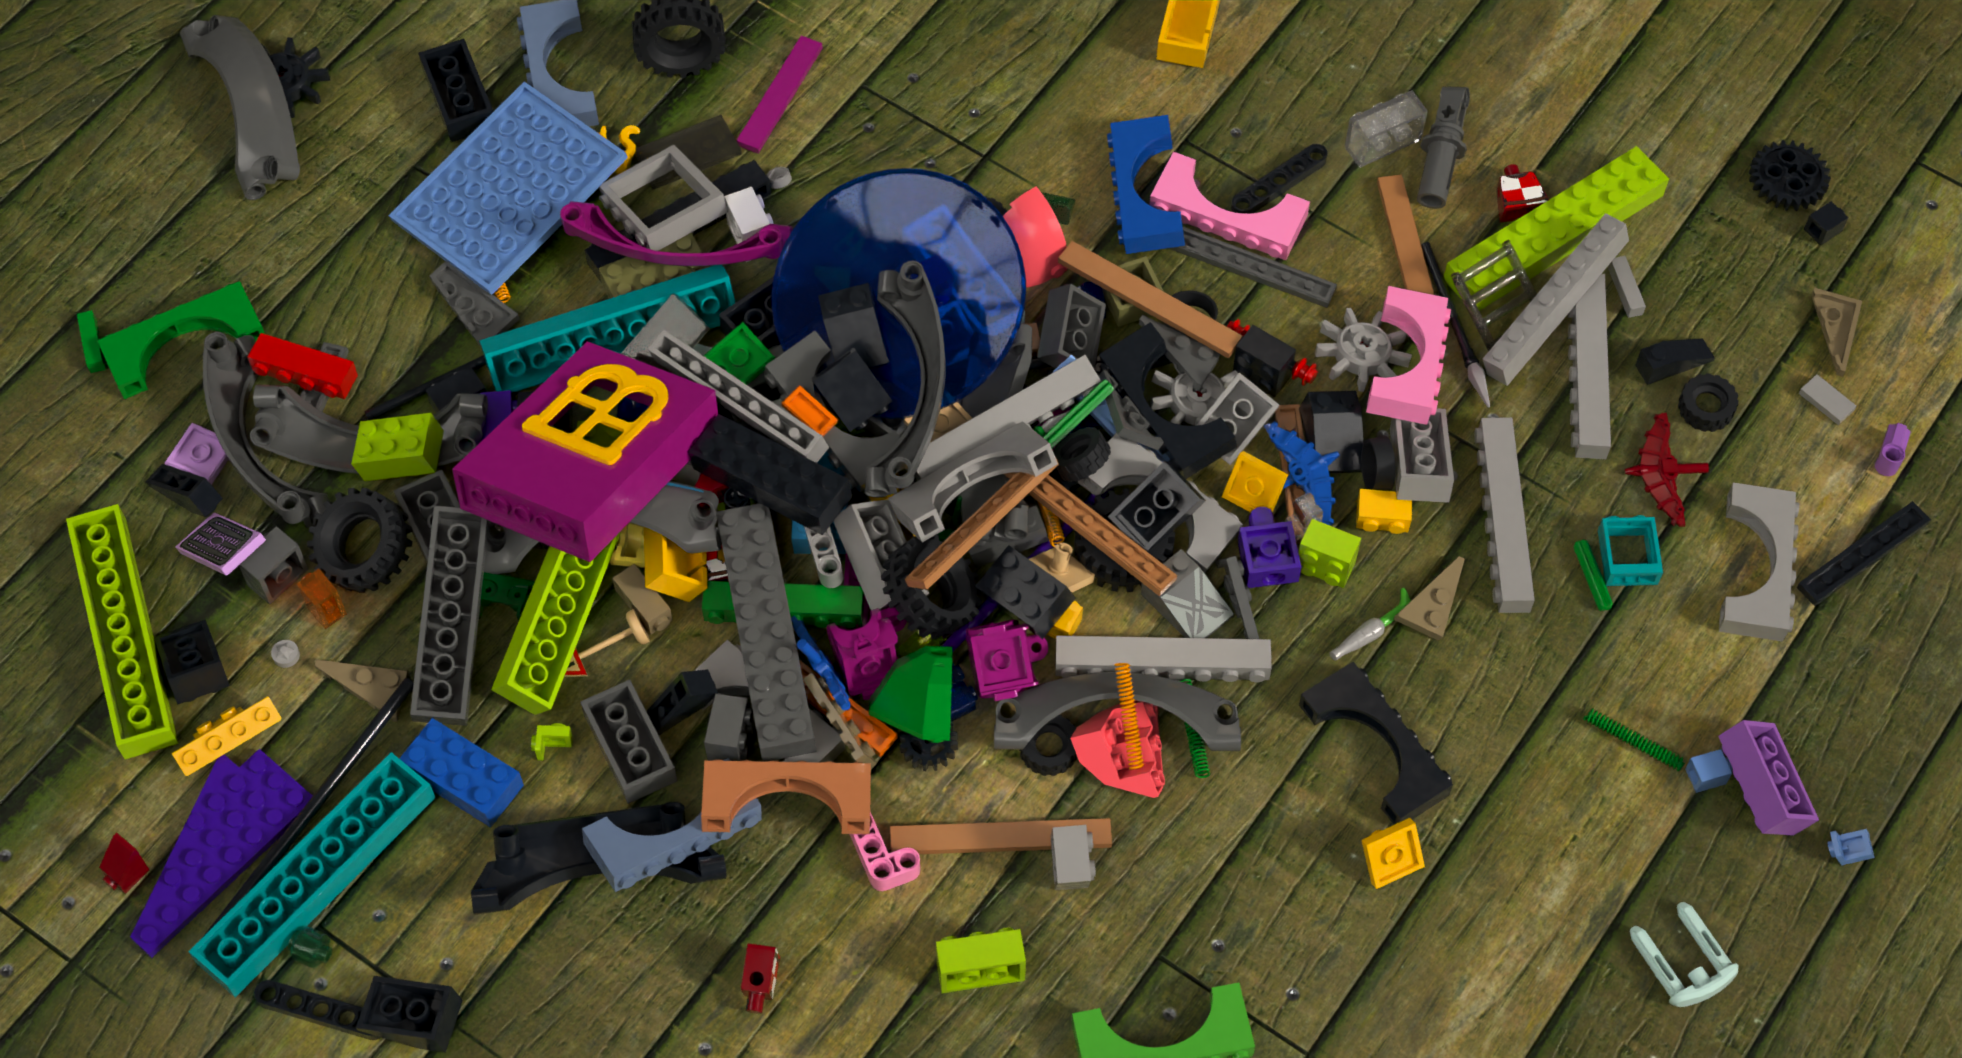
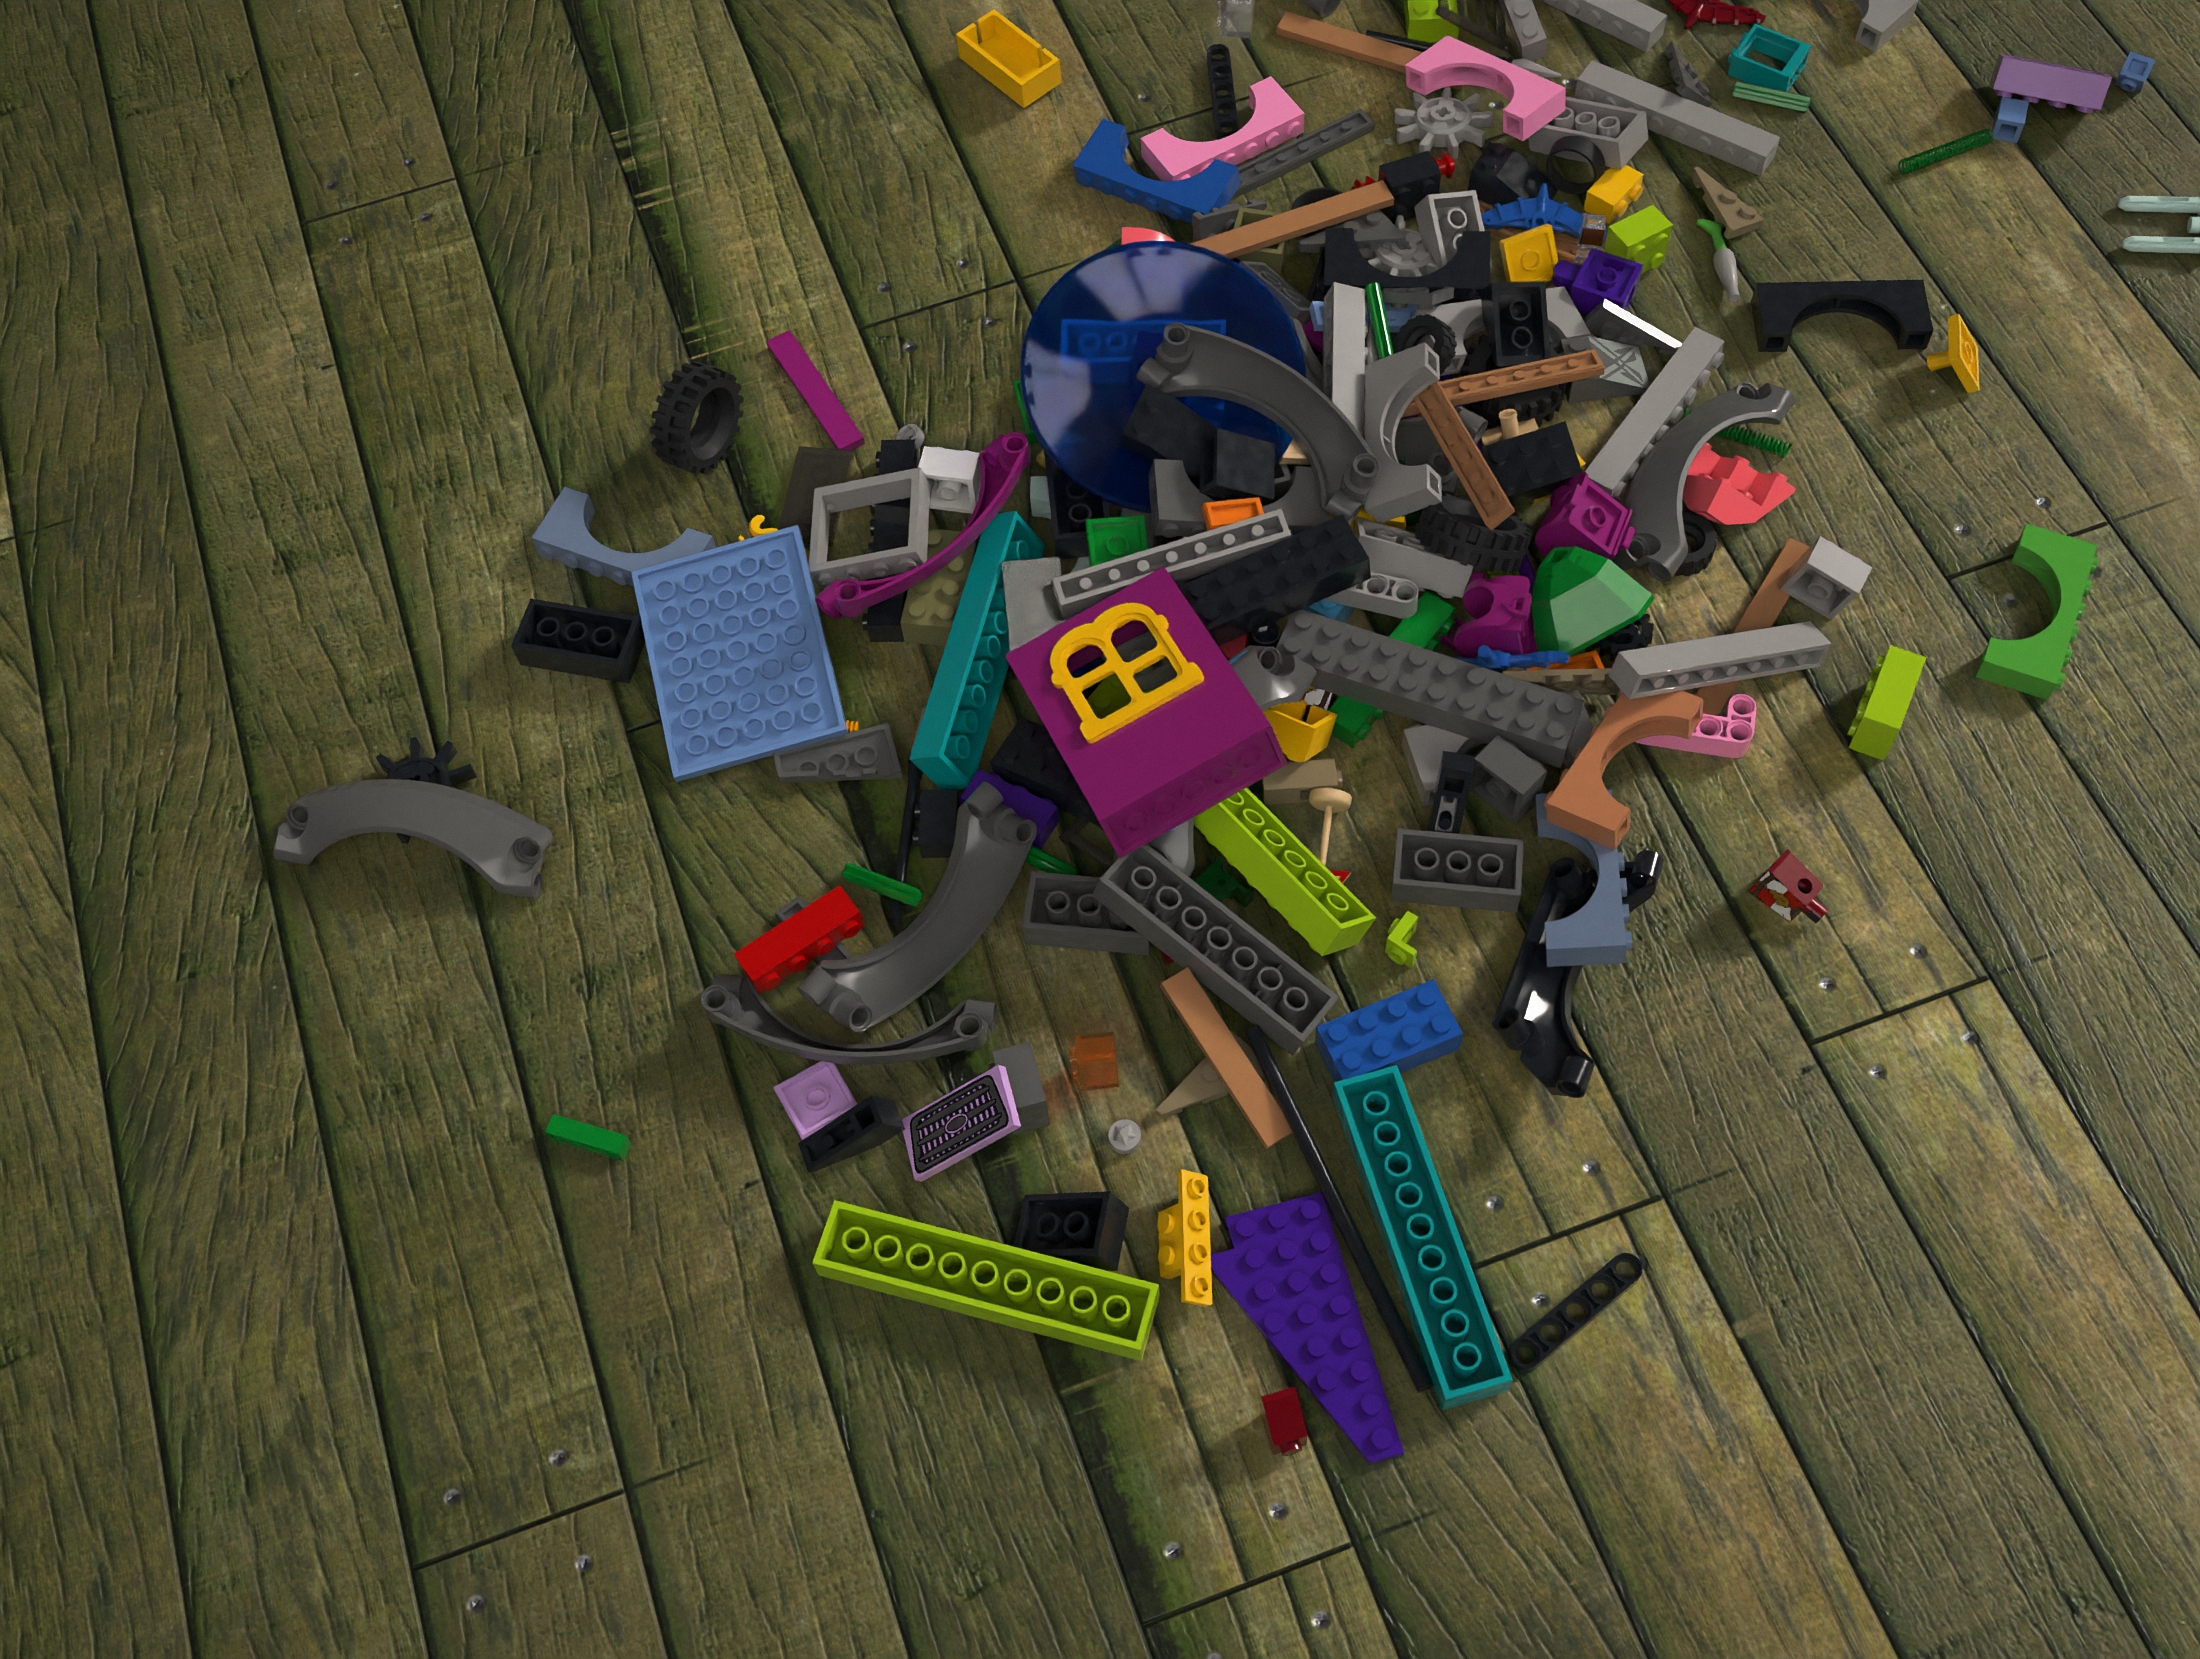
camera: 50 degrees left, 0 degrees up
green arch [97,281,265,400] -> none
clear green head [288,927,333,969] -> none
black tyre [307,487,413,593] -> none
lime brick [351,413,444,481] -> none
black slope [356,976,463,1053] -> none
light orange piece [1114,663,1144,770] -> none
none -> green axle [841,863,923,906]
none -> medium nougat tile [1160,967,1292,1149]
none -> dark grey wing [1192,198,1267,242]
none -> light grey brick [1609,621,1832,699]
none -> dark grey wing [1665,41,1713,107]

